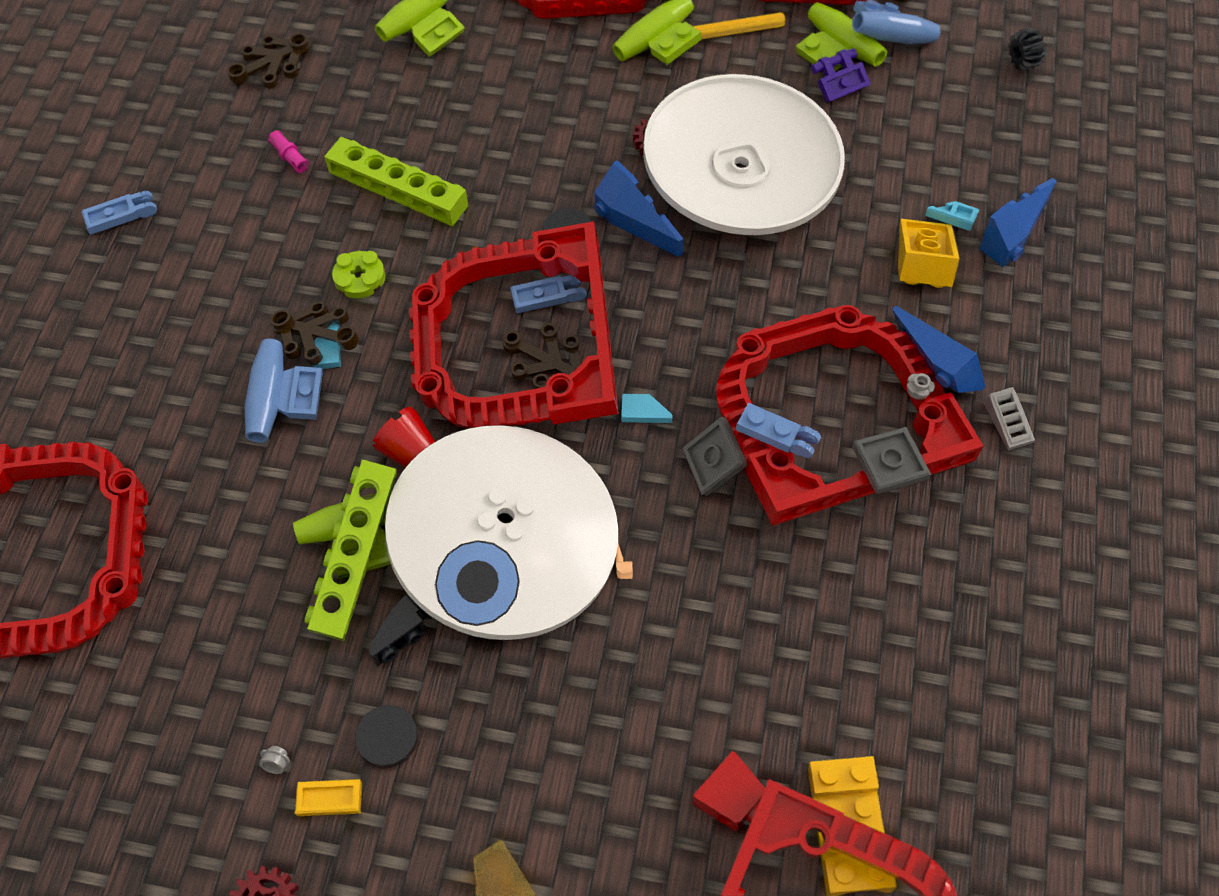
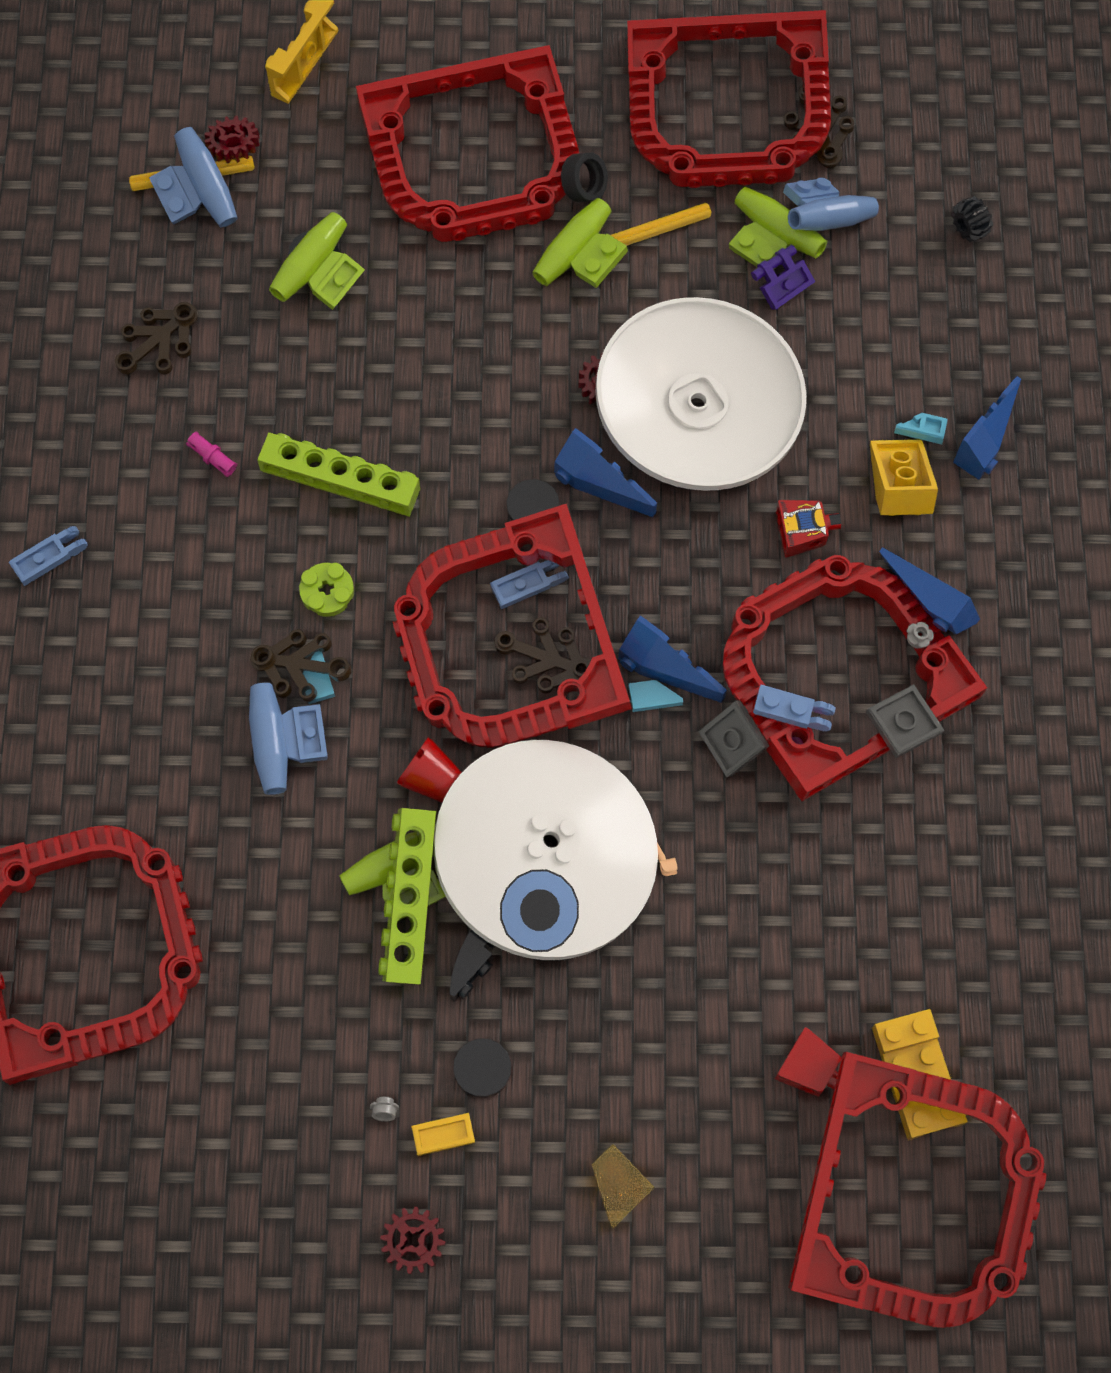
camera: 15 degrees left, 10 degrees up
light grey slope [984,387,1035,450] -> none
none -> blue wedge [618,616,727,703]
none -> torso [775,500,841,557]

